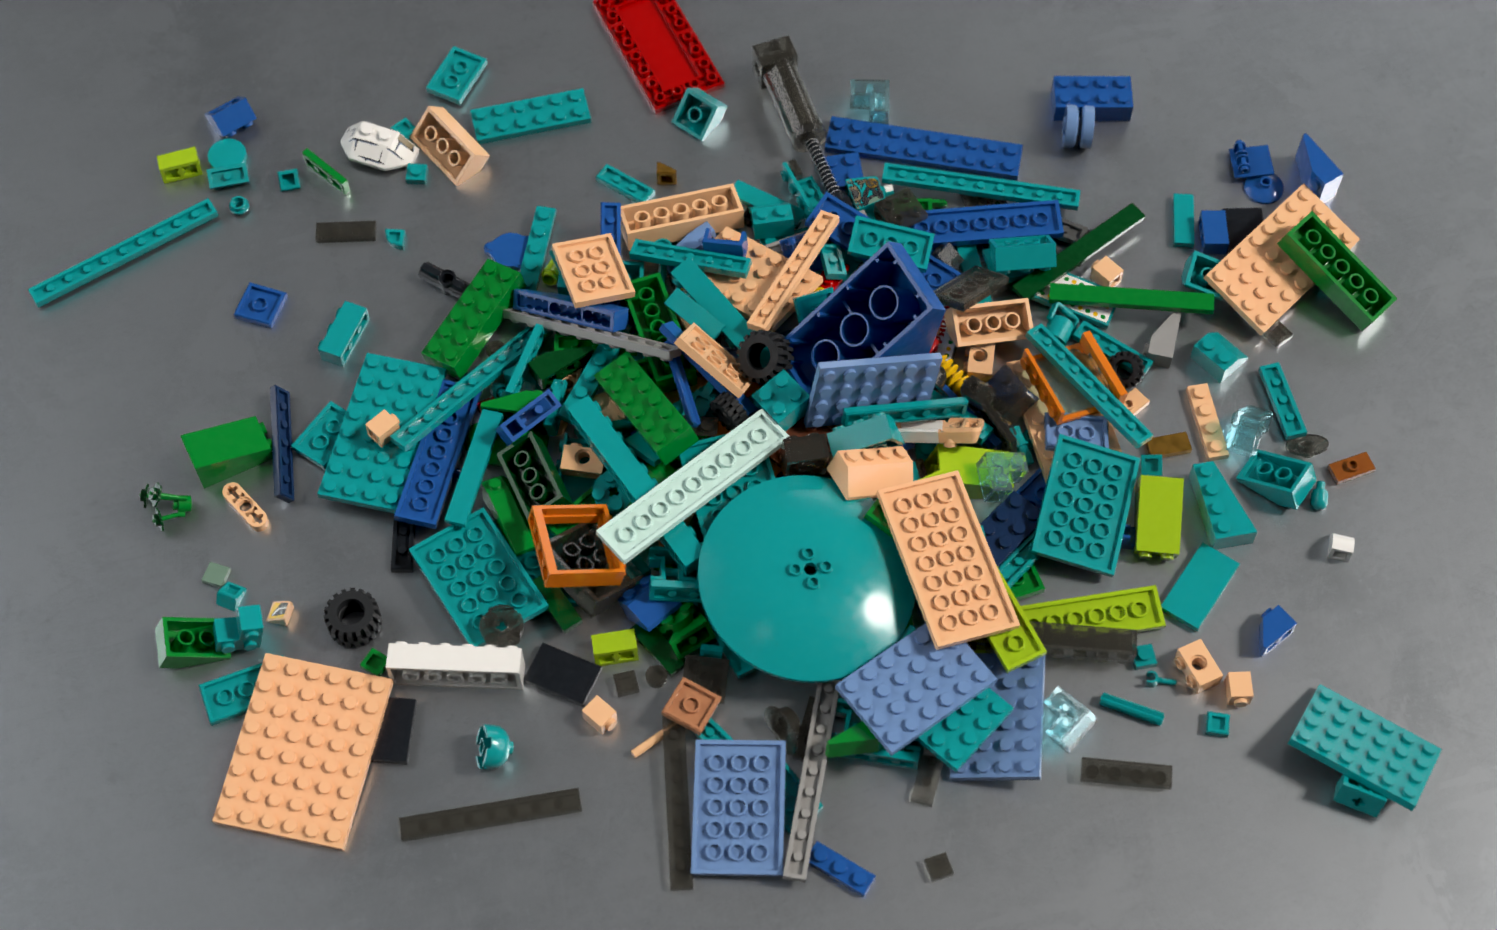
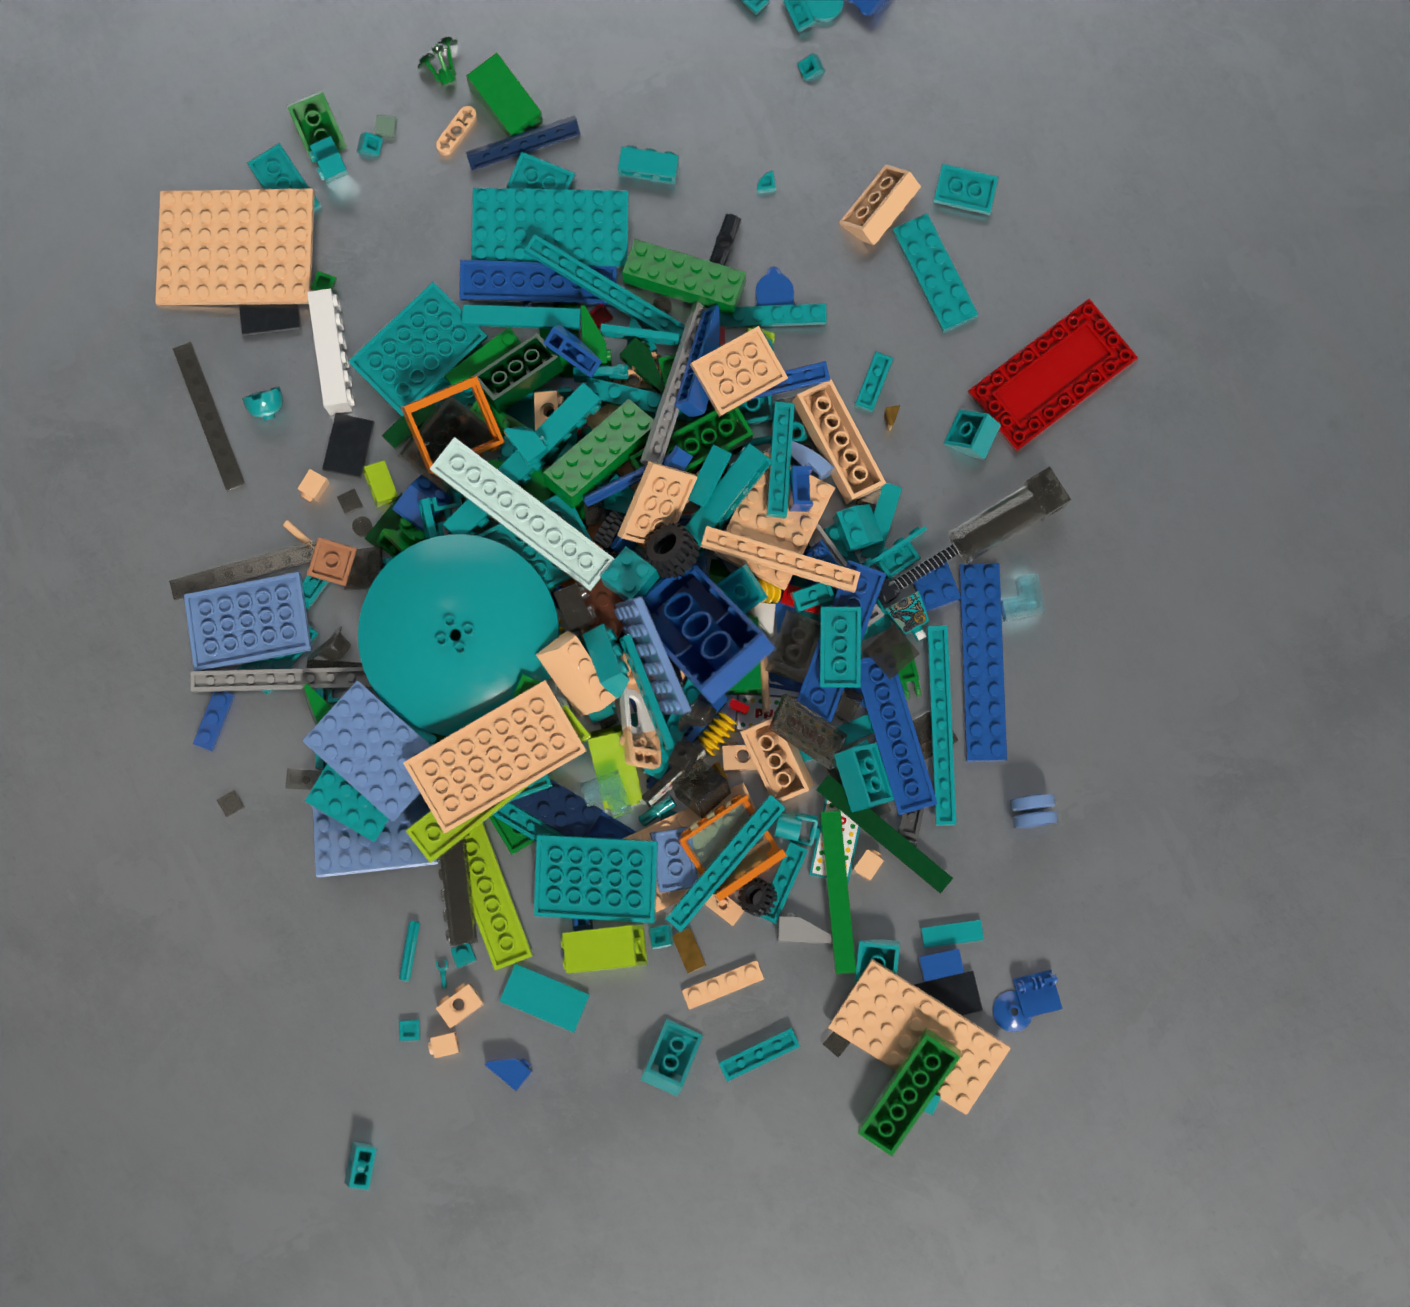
camera: 75 degrees right, 20 degrees up
teal plate [229,196,249,215] -> none
blue tile [233,282,288,329] -> none
slope [266,601,294,626] -> none
green tile [302,148,351,195] -> none
clear smoke tile [315,221,377,243] -> none
black tyre [324,588,382,648] -> none
white wedge [340,121,419,171] -> none
light nougat brick [365,409,400,448] -> none
teal tile [390,117,415,139] -> none
black tile [391,520,416,573] -> none
teal plate [405,163,428,185] -> none
clear smoke plate [479,605,524,648] -> none
teal cylinder [490,382,507,399] -> none
clear smoke tile [788,159,803,181] -> none
clear light blue brick [1044,686,1097,754] -> none
blue brick [1051,76,1133,121] -> none
clear smoke plate [1080,757,1172,790] -> none
teal wedge [1189,461,1258,550] -> none
teal slope [1190,332,1248,384] -> none
clear light blue brick [1225,405,1273,458] -> none
clear smoke dish [1286,434,1329,458] -> none
teal plate [1288,684,1442,812] -> none
blue slope [1295,133,1344,203] -> none
teal cylinder [1311,481,1329,510] -> none
dark orange plate [1327,452,1376,485] -> none
white brick [1327,533,1355,562] -> none
none -> teal slope [504,428,549,466]

